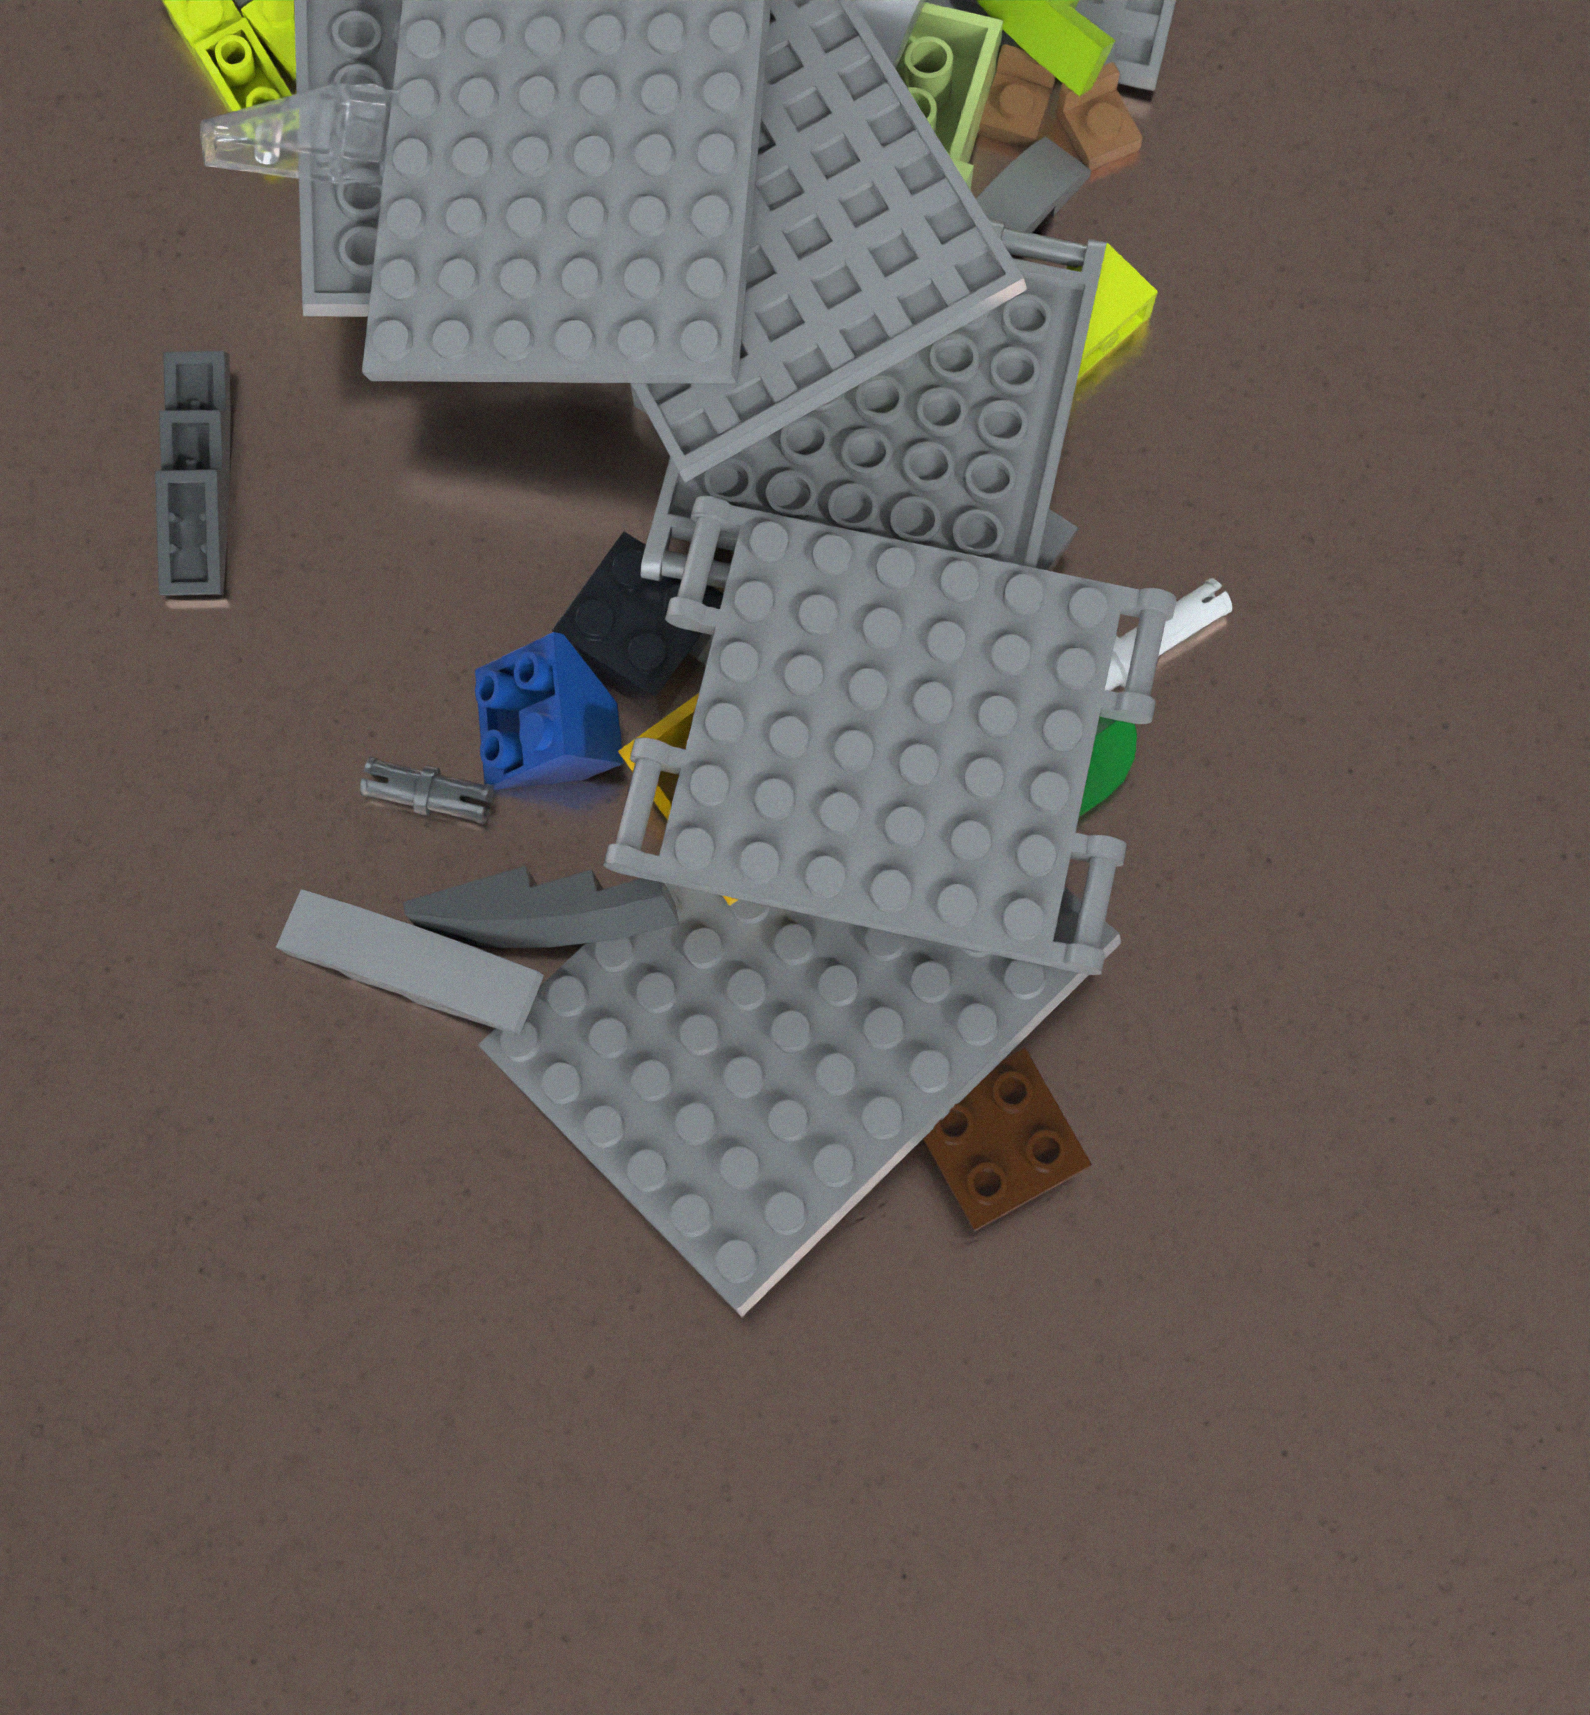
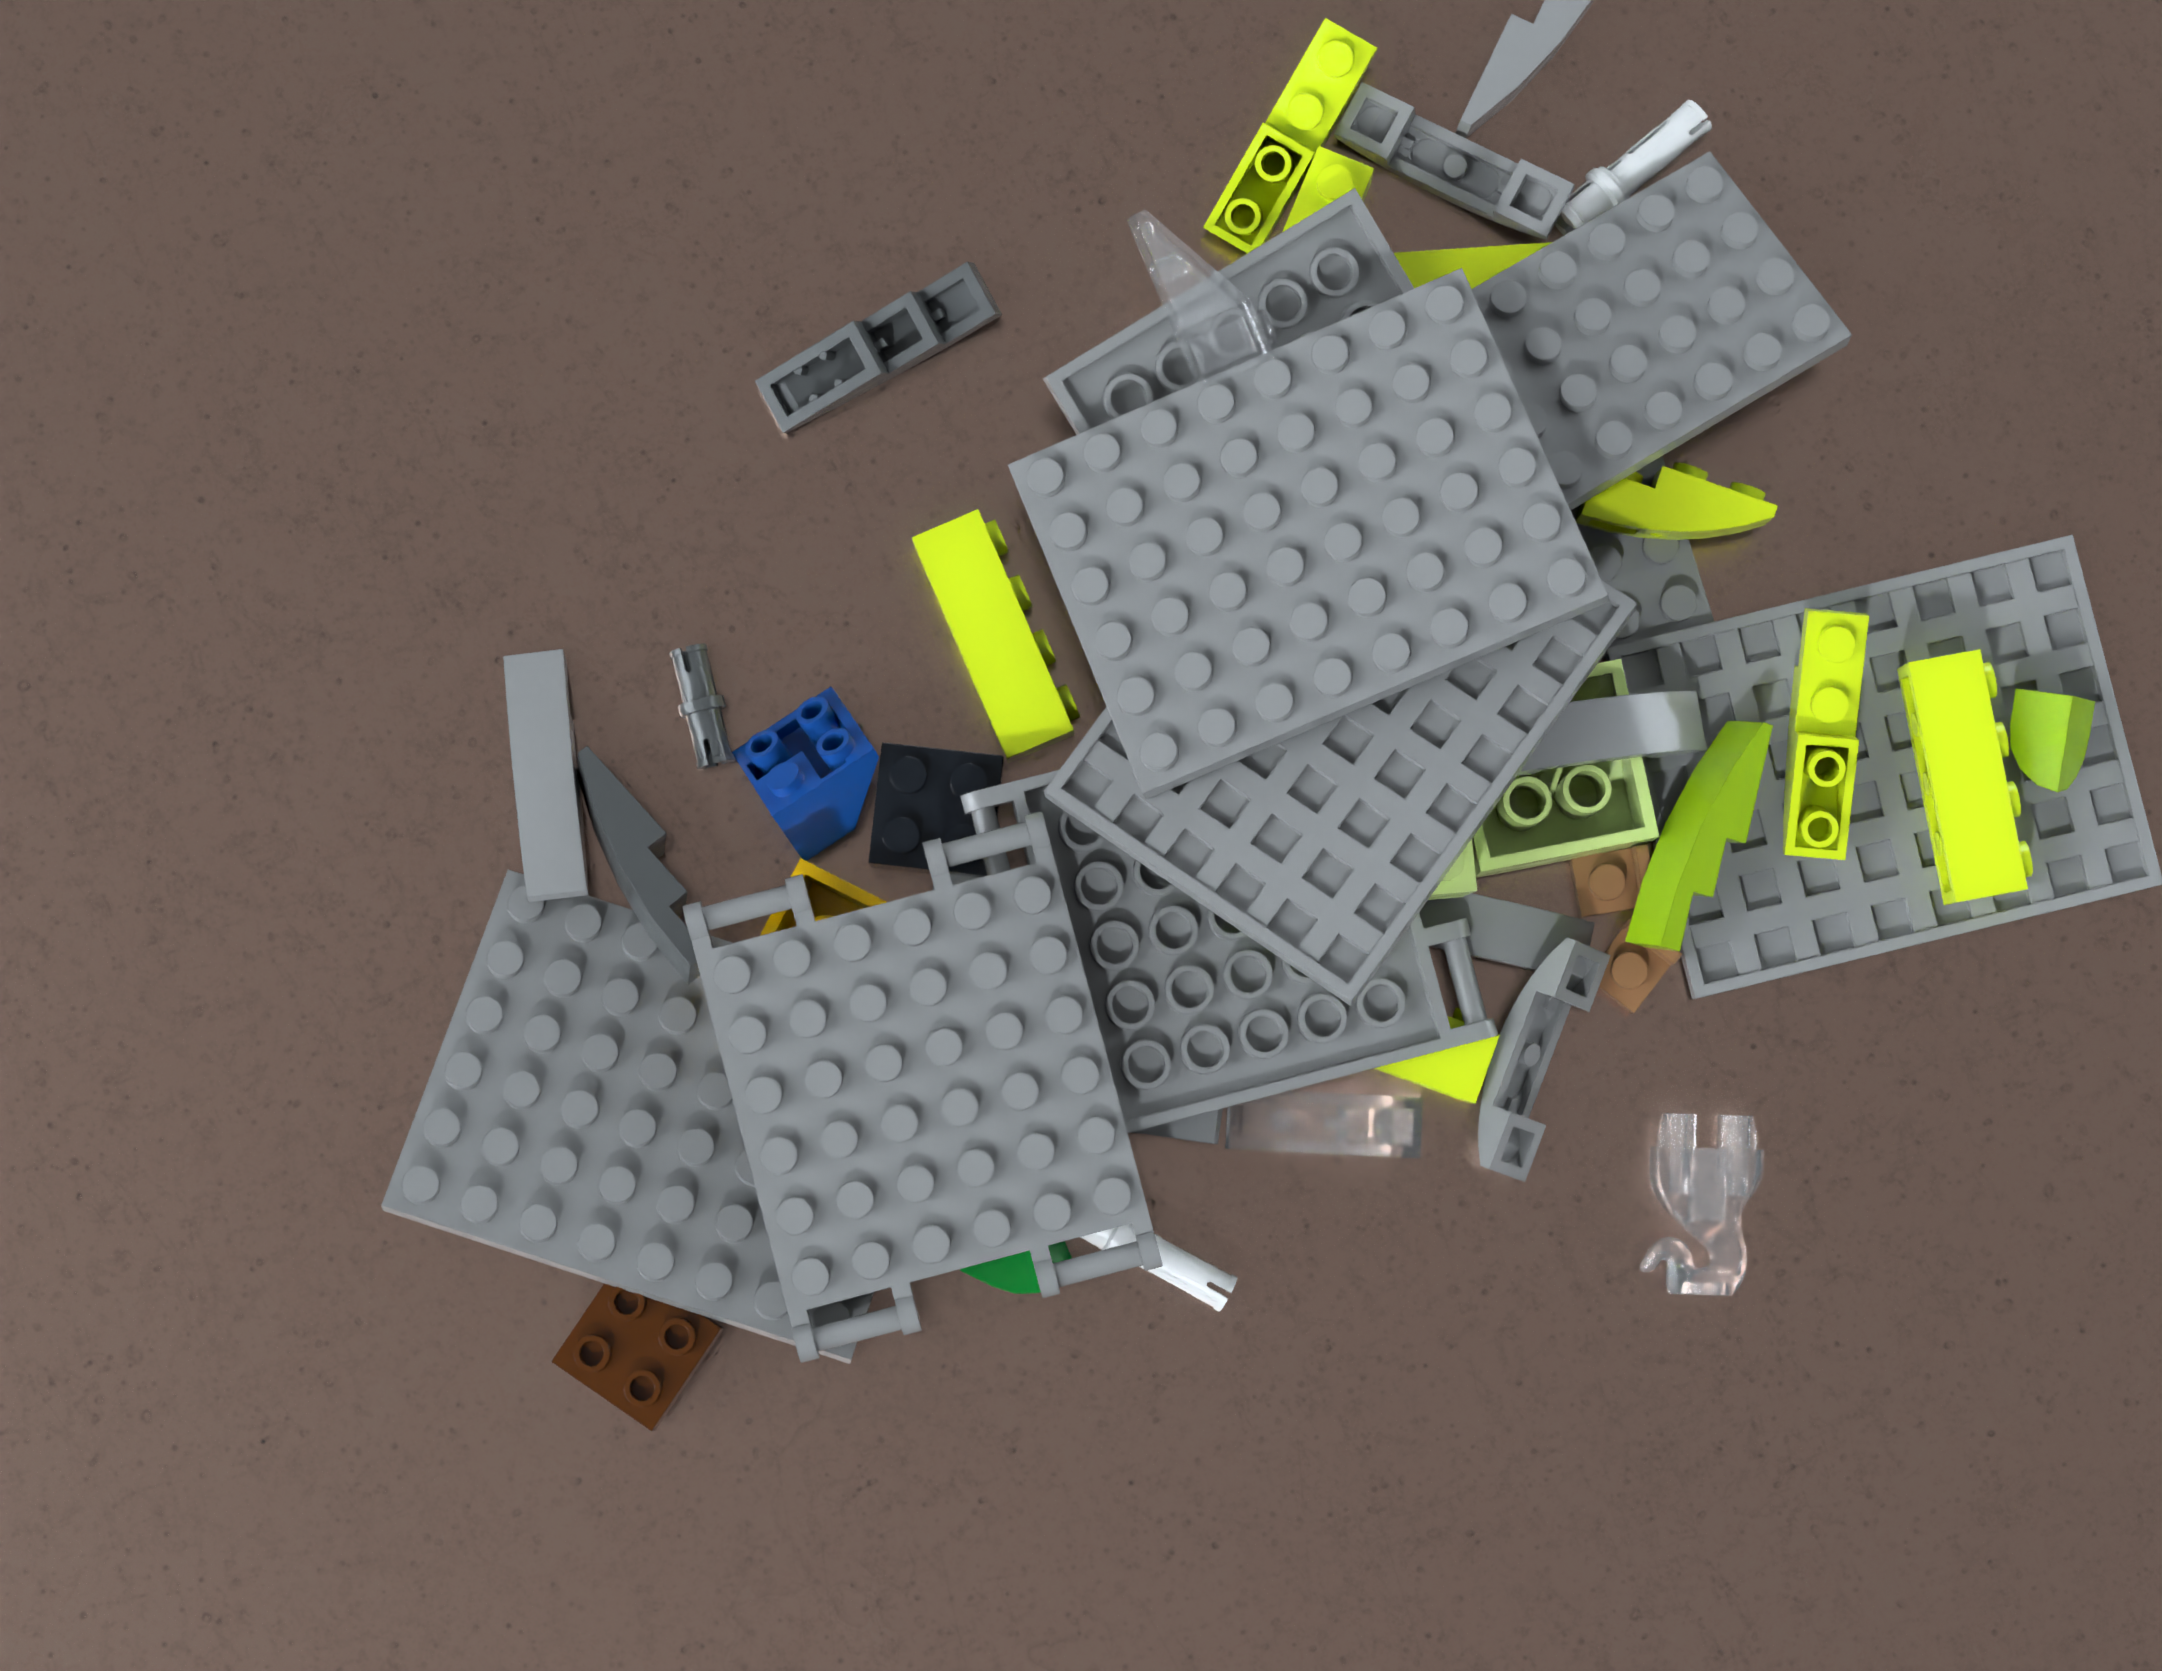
camera: 60 degrees right, 10 degrees up
none -> neon yellow brick [912,509,1080,764]
none -> clear slope [1225,1091,1423,1158]
none -> light grey slope [1478,937,1611,1182]
none -> clear hips [1639,1113,1764,1296]

